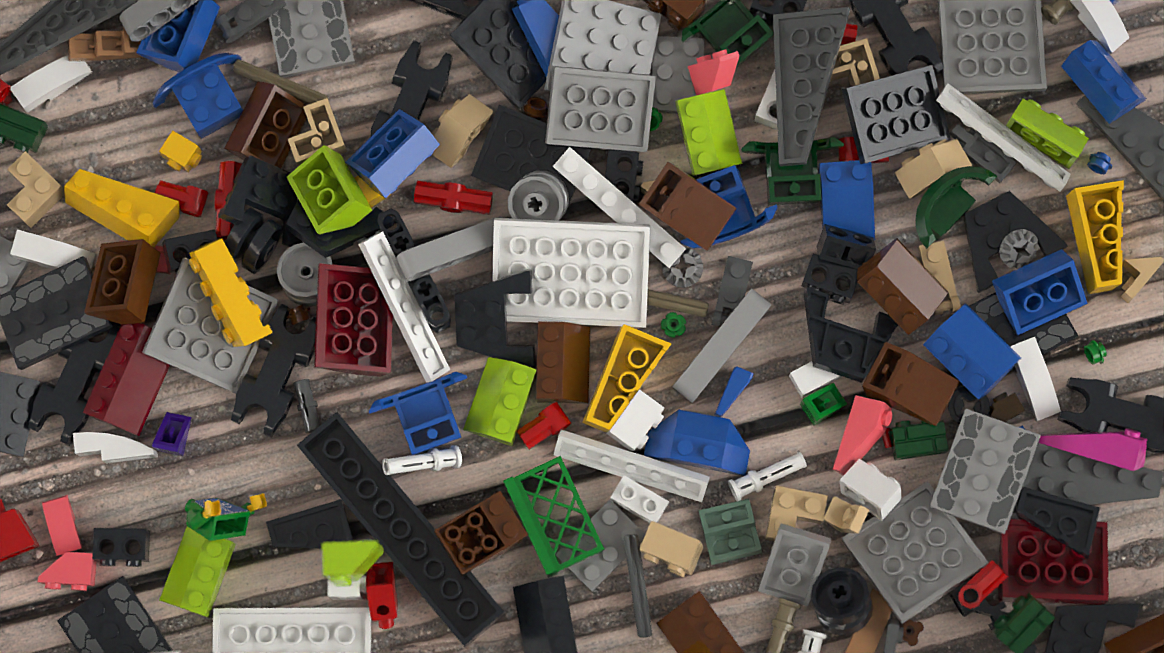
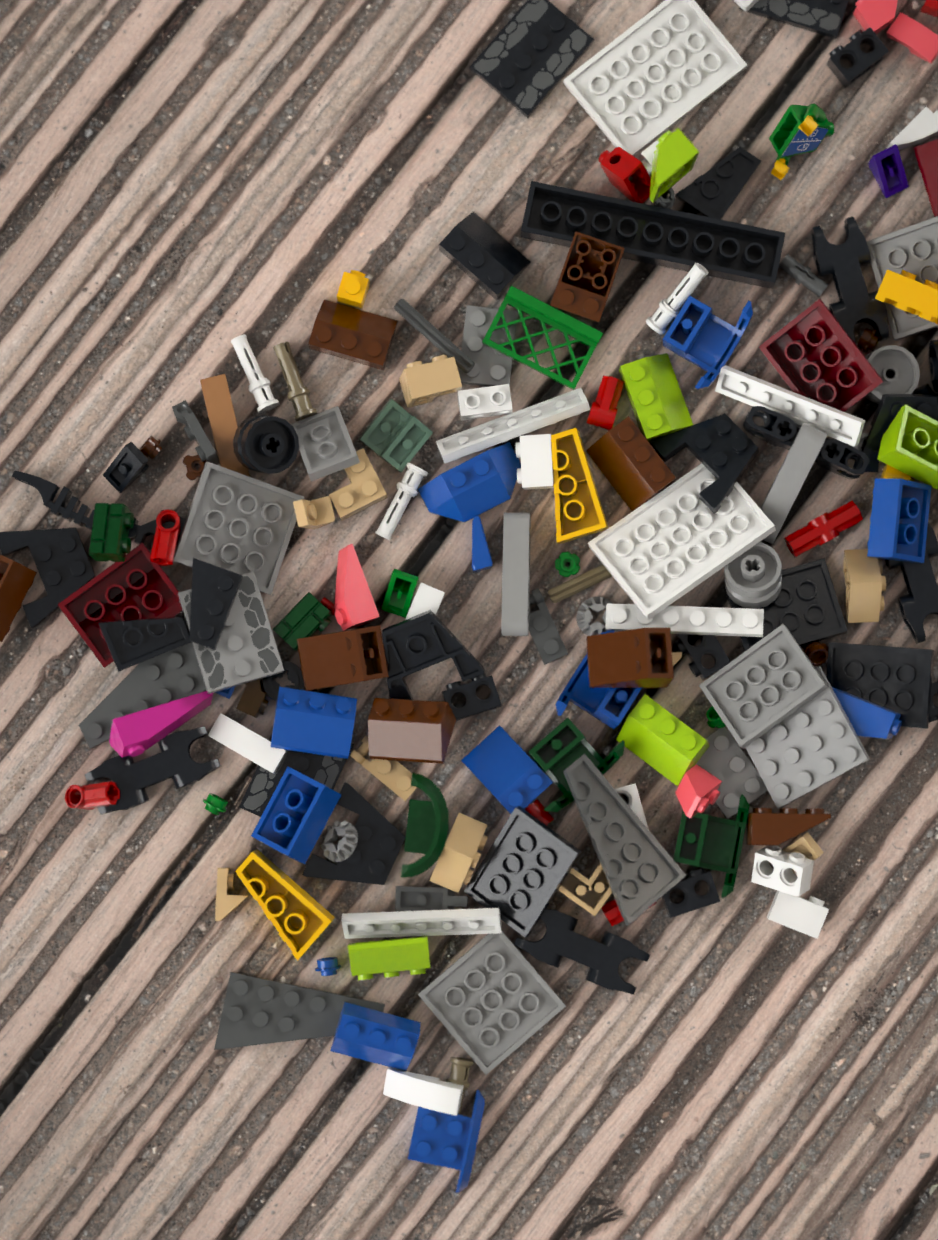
camera: 135 degrees right, 5 degrees up
lime slope [159,527,236,618] -> none
black brick [816,224,876,269] -> none
white brick [840,458,901,521] -> none
none -> black wing [189,558,243,650]

